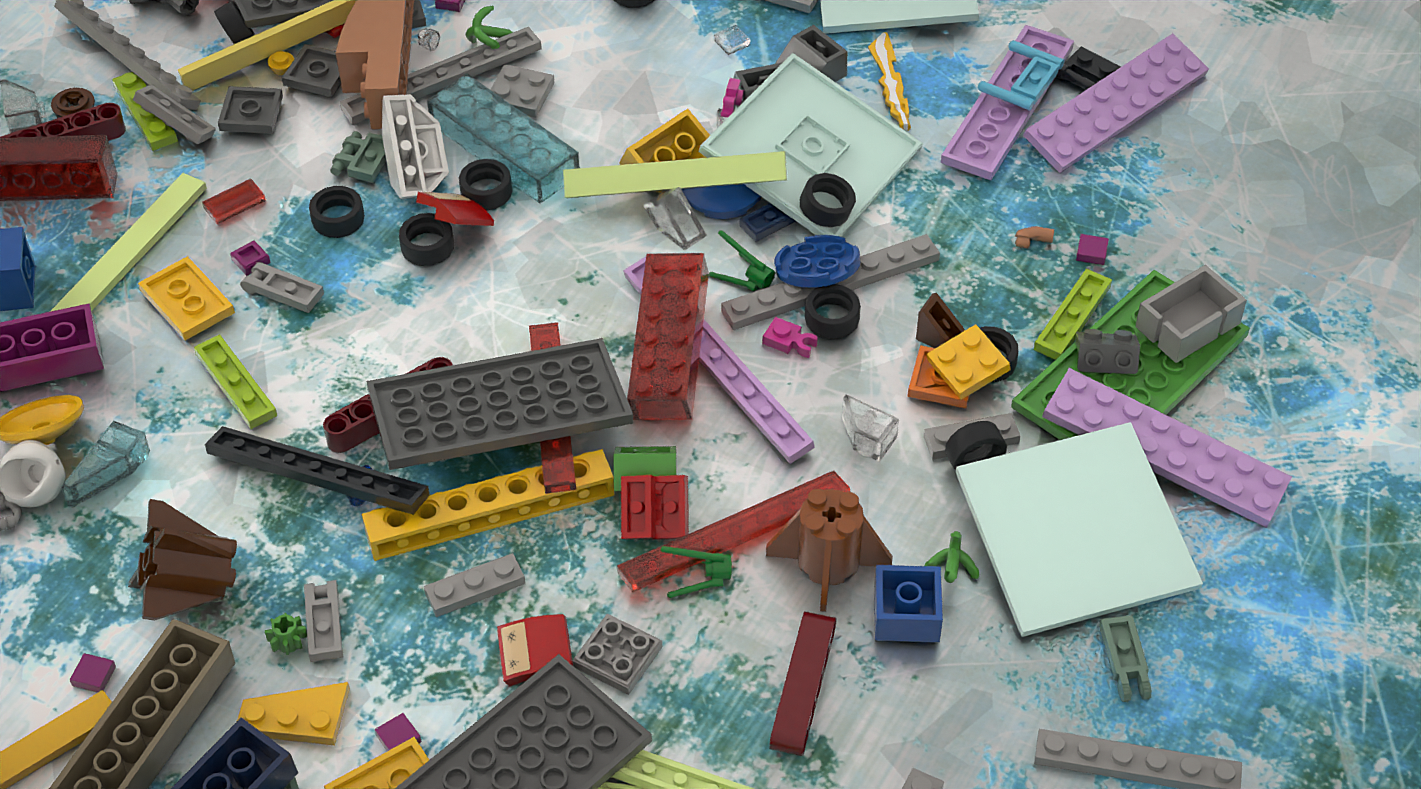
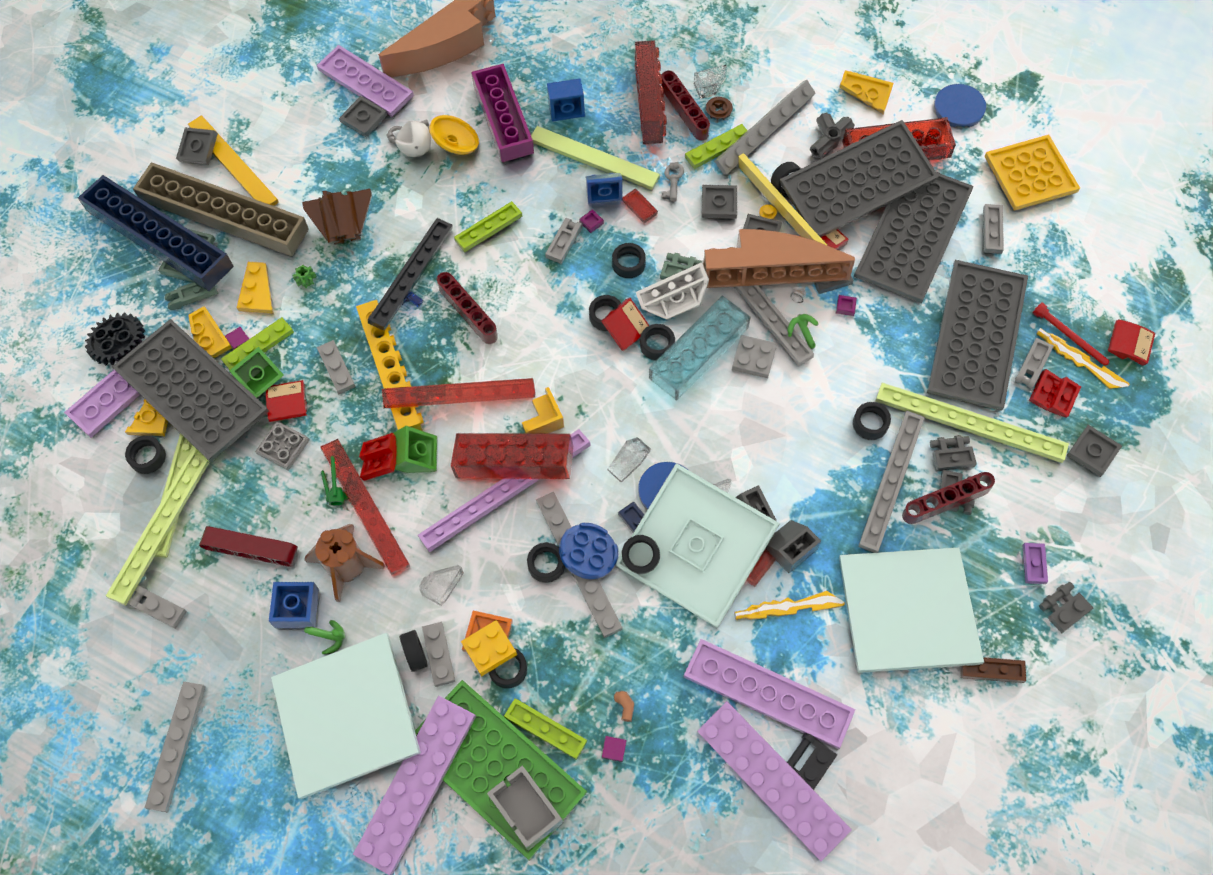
camera: 90 degrees right, 15 degrees up
clear light blue slope [61,420,150,508] -> none
magenta tile [69,653,116,692] -> none
light grey plate [133,84,216,144] -> none
yellow plate [138,256,235,341] -> none
light grey plate [304,580,343,662] -> none
dark grey plate [366,338,633,470] -> none
yellowish green tile [563,151,787,198] -> none
yellow slope [619,108,710,193] -> none
green plant [709,230,776,292] -> none
clear tile [714,25,750,55] -> none
dark pink plate [721,78,744,117] -> none
dark pink plate [762,317,818,358] -> none
reddish brown slope [916,292,965,348] -> none
medium azure plate [978,40,1064,111] -> none
dark grey bracket [1076,329,1140,374] -> none
sand green hinge [1099,615,1152,702] -> none
none -> lime plate [221,317,294,370]
none -> bright green slope [229,347,284,398]
none -> yellow panel [522,387,564,441]
none -> blue slope [585,173,623,204]
none -> light grey piece [661,162,684,202]

